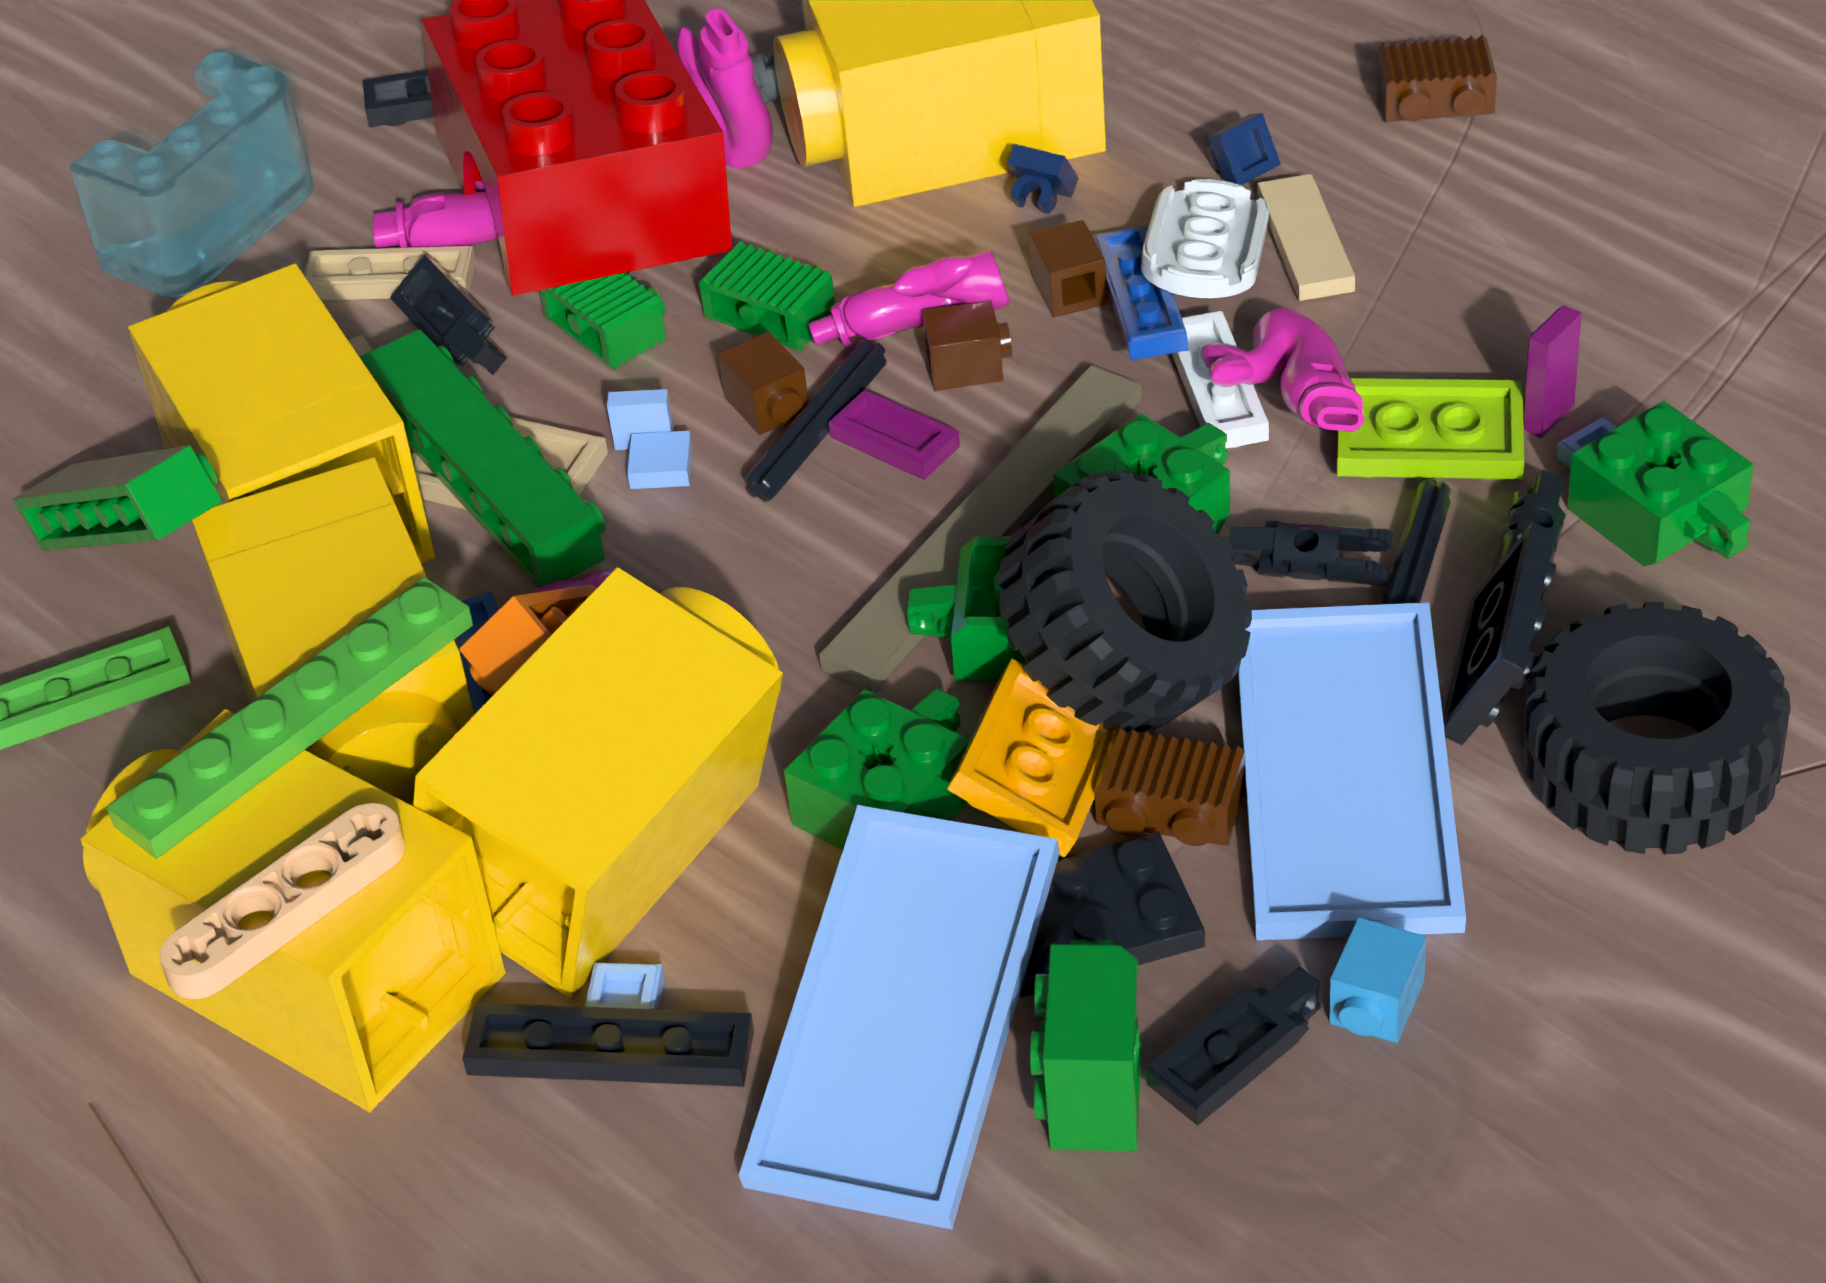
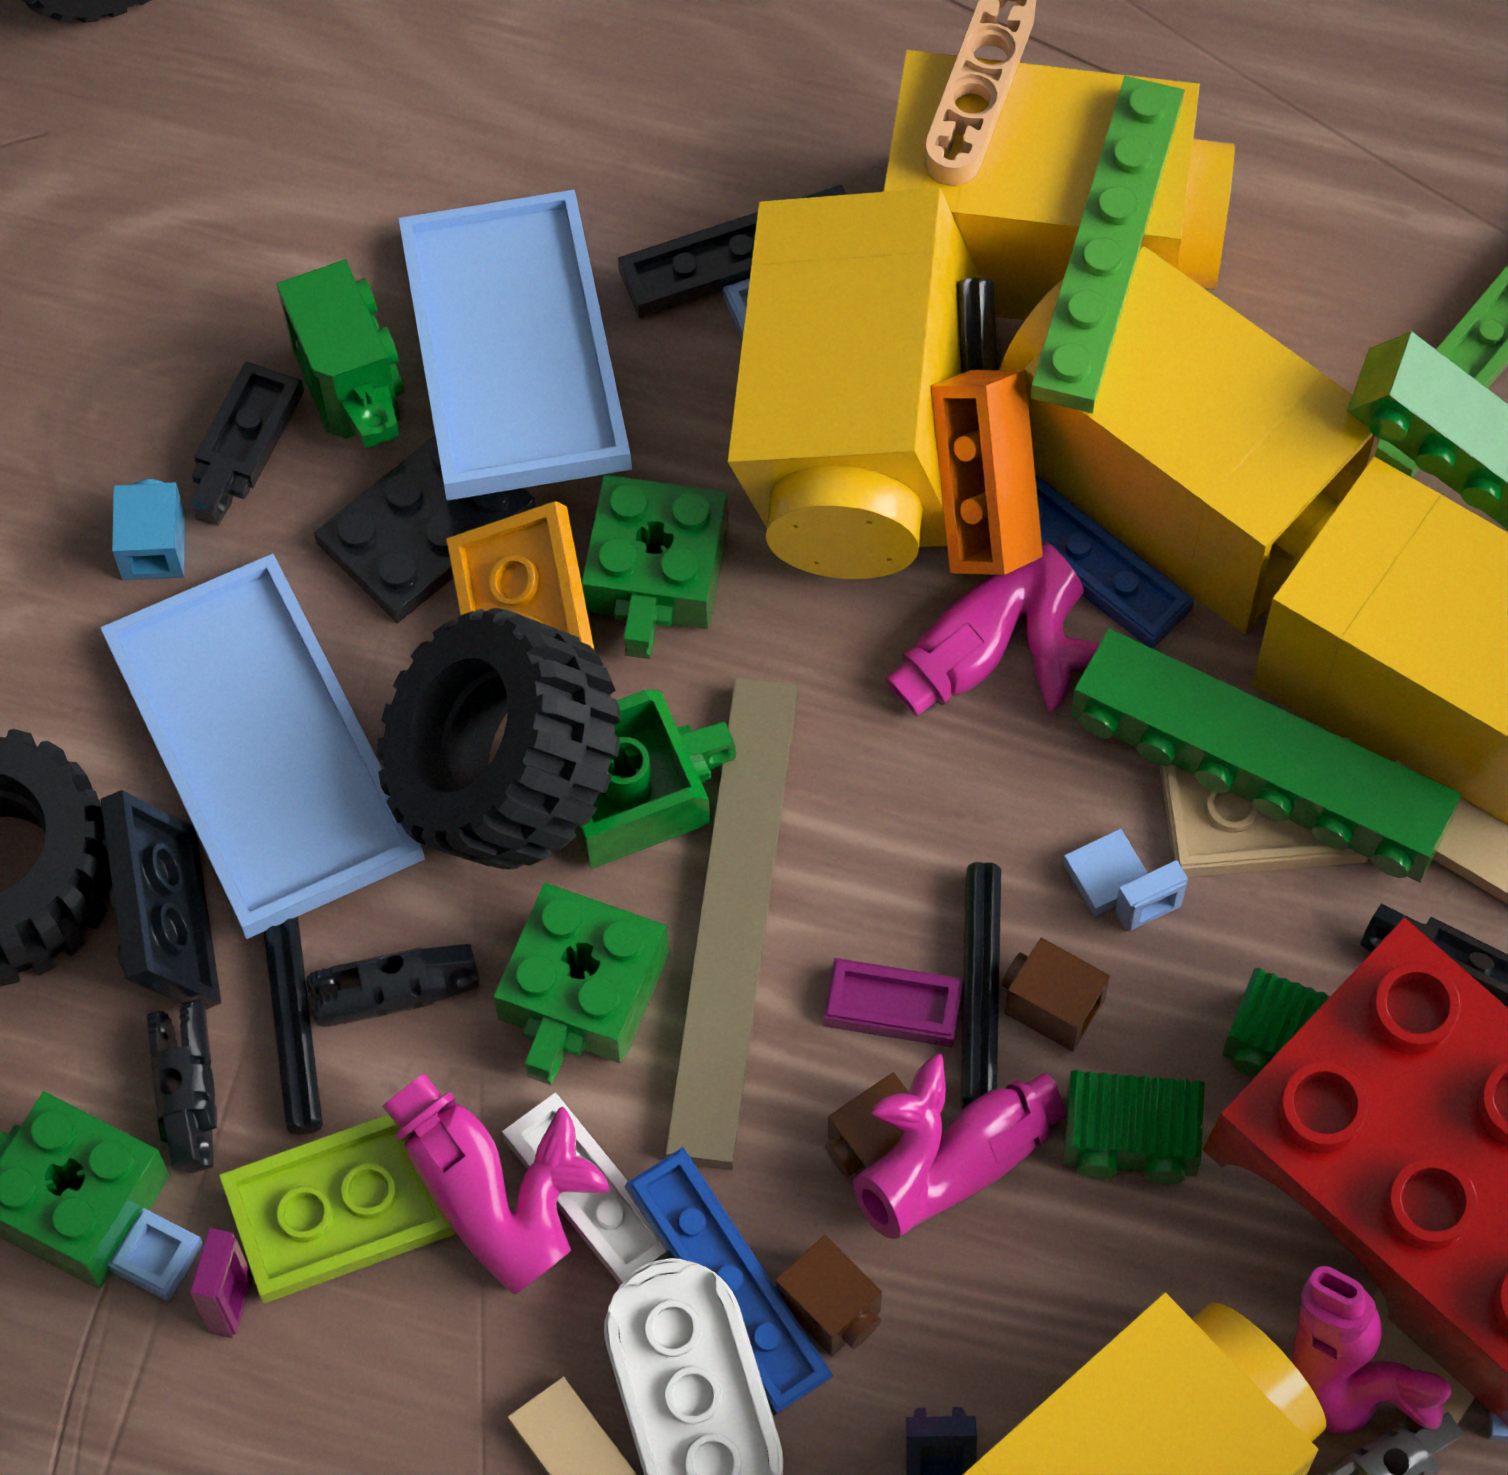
camera: 150 degrees right, 20 degrees up
reddish brown brick [1095,727,1245,846] -> none

